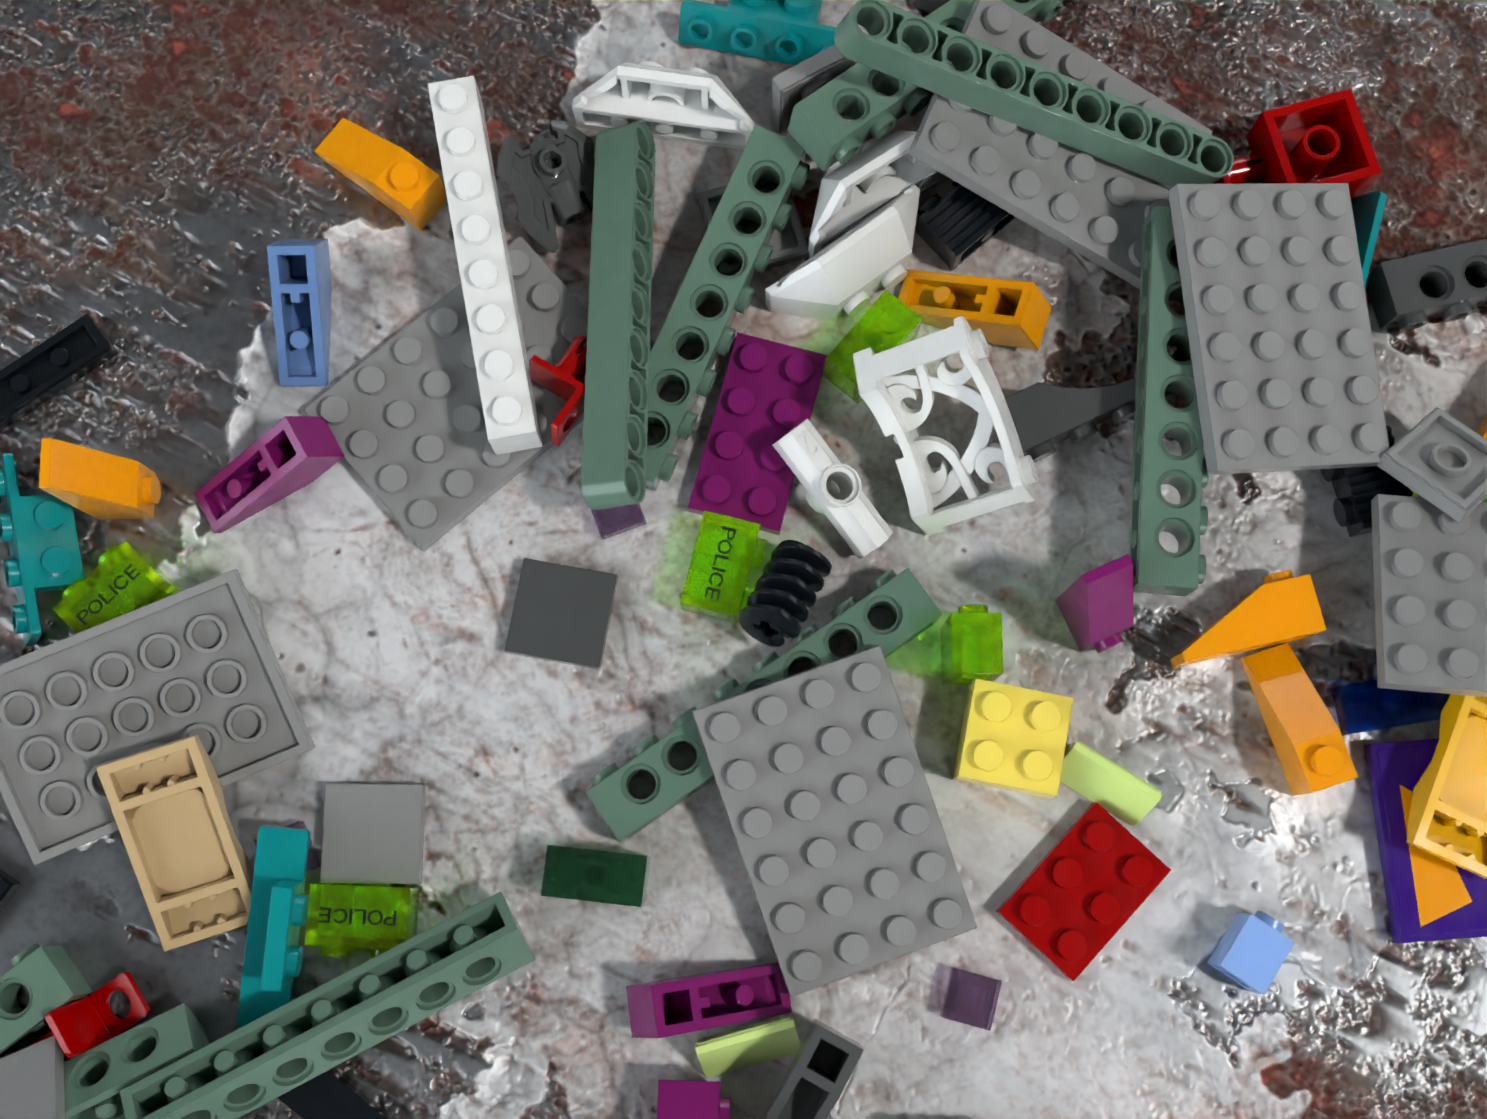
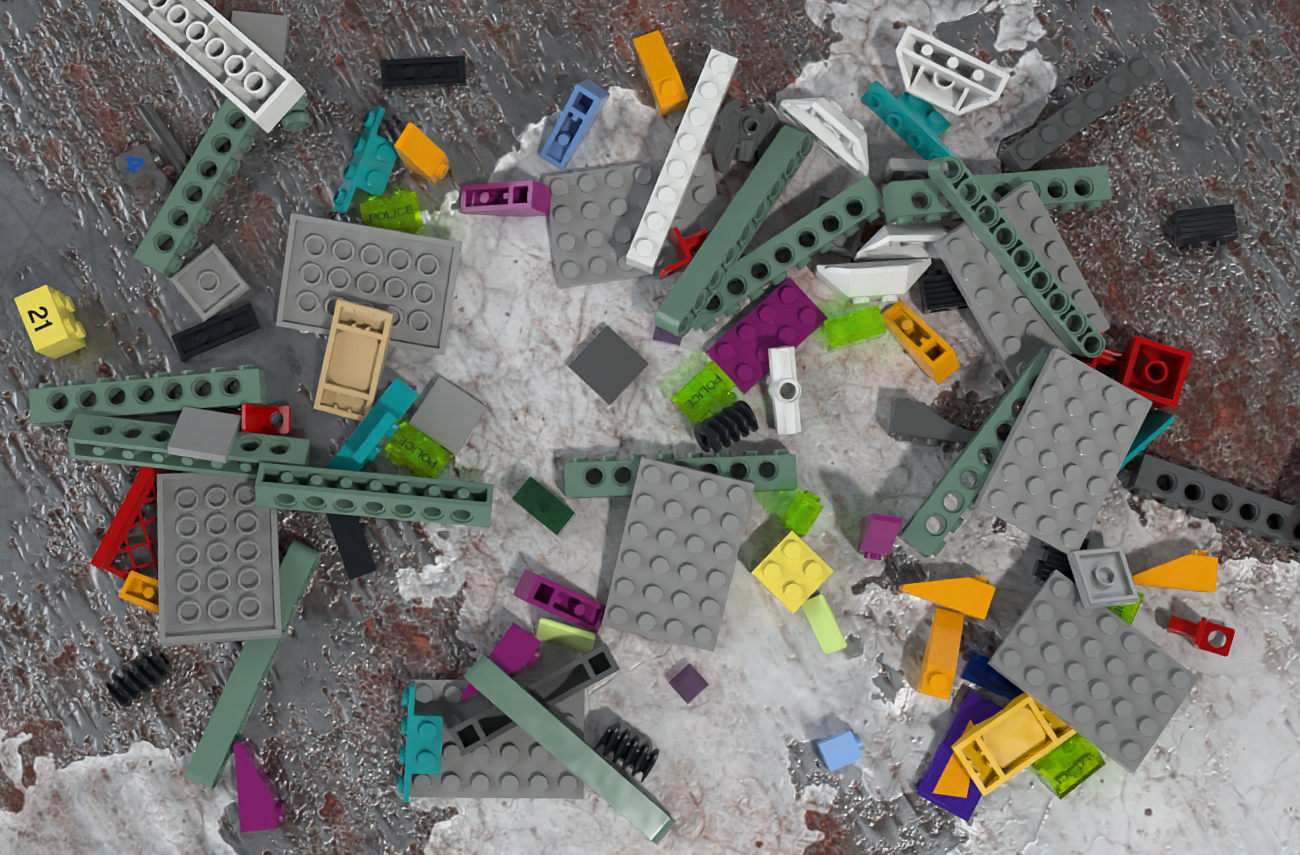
camera: 30 degrees right, 5 degrees up
white fence [853,315,1039,536] -> none
red plate [996,802,1171,981] -> none

